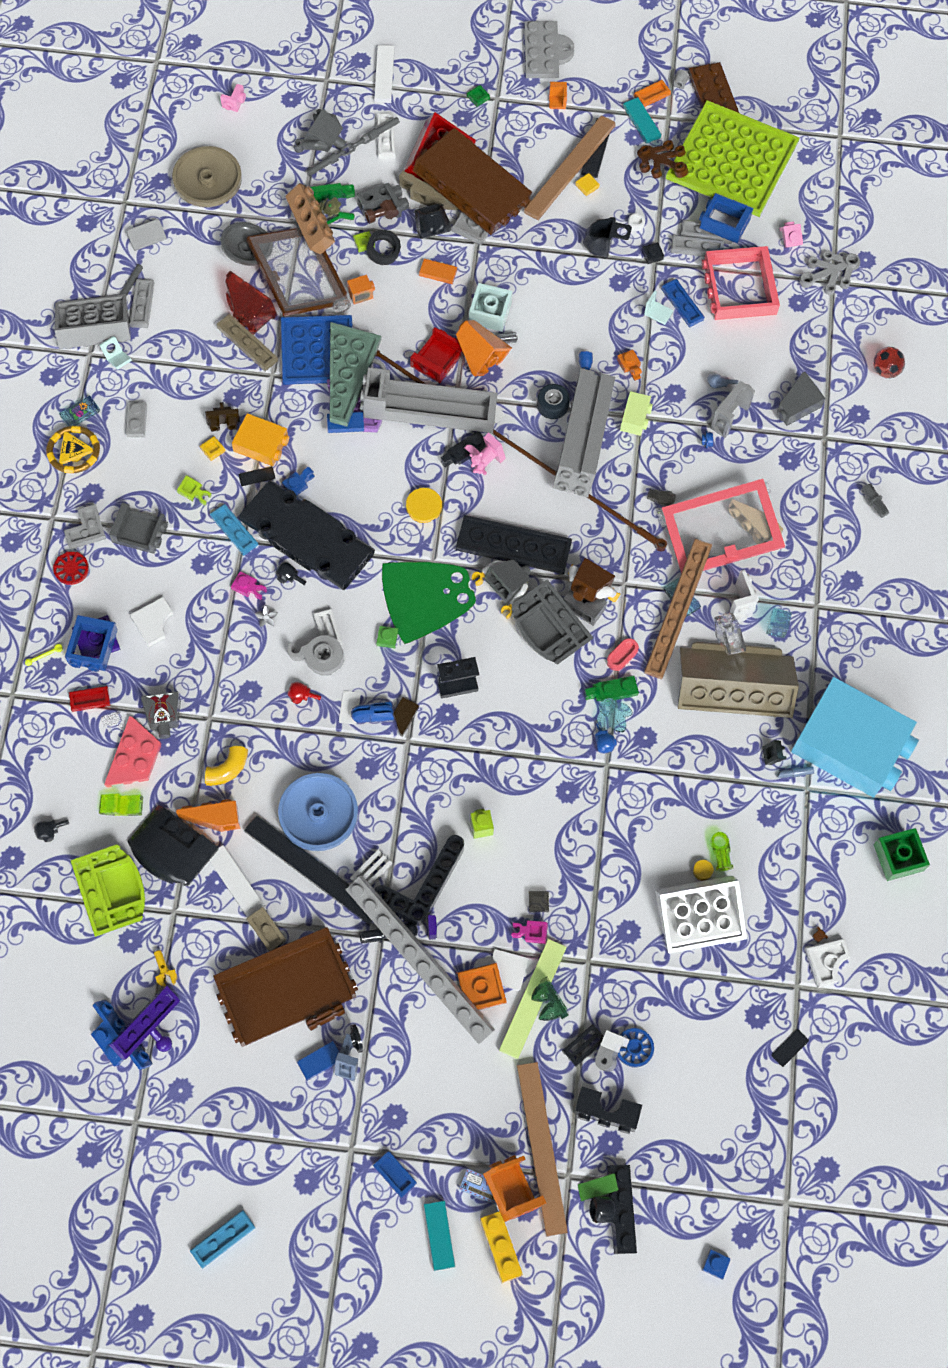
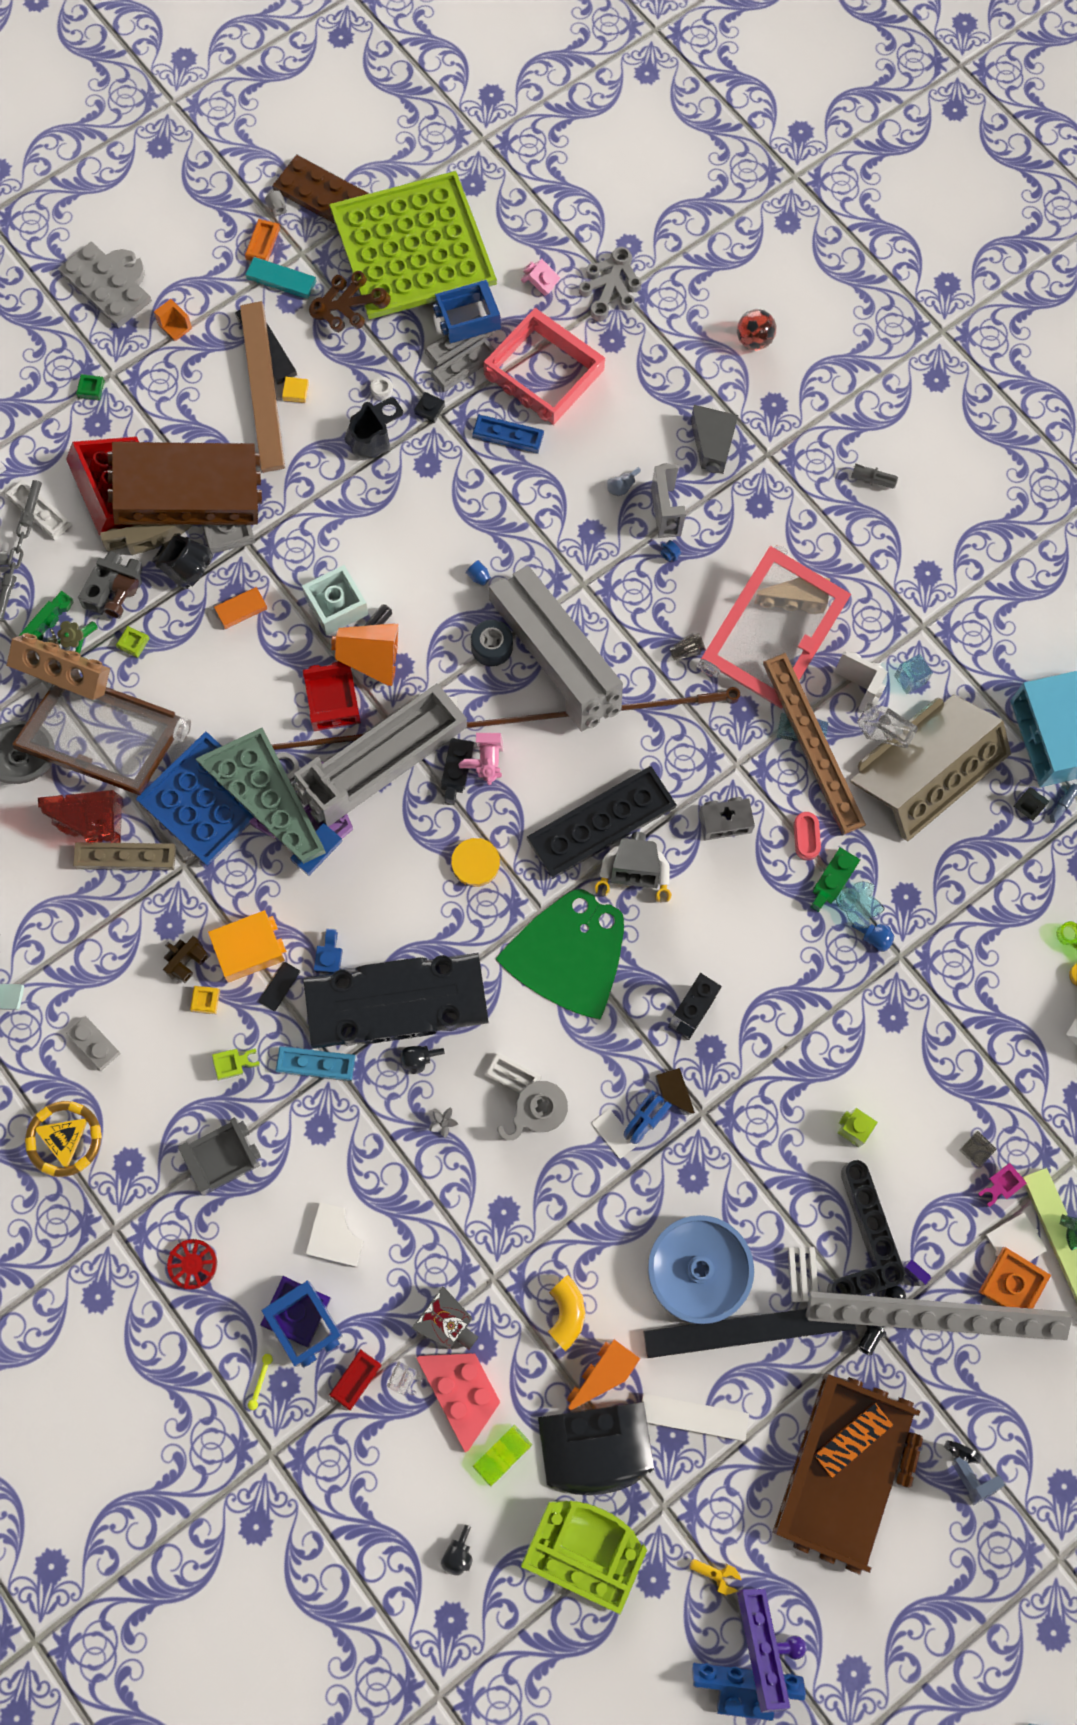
camera: 45 degrees left, 5 degrees up
tile [59,395,100,427] -> none
light grey plate [64,504,106,550] -> none
dark pink plate [231,571,267,600] -> none
dark tan plate [246,907,286,951] -> none
red piece [288,682,321,704] -> none
blue tile [297,1041,340,1081] -> none
orange brick [347,275,375,304] -> none
black tyre [367,230,401,265] -> none
bright green plate [376,626,398,649] -> none
dark grey slope [512,579,593,665] -> none
reddish brown torso [568,558,621,602] -> none
orange plate [617,350,642,381] -> none
yellowish green brick [620,391,653,436] -> none
light aqua bracket [644,291,673,325] -> none
none -> tile [814,1403,893,1478]

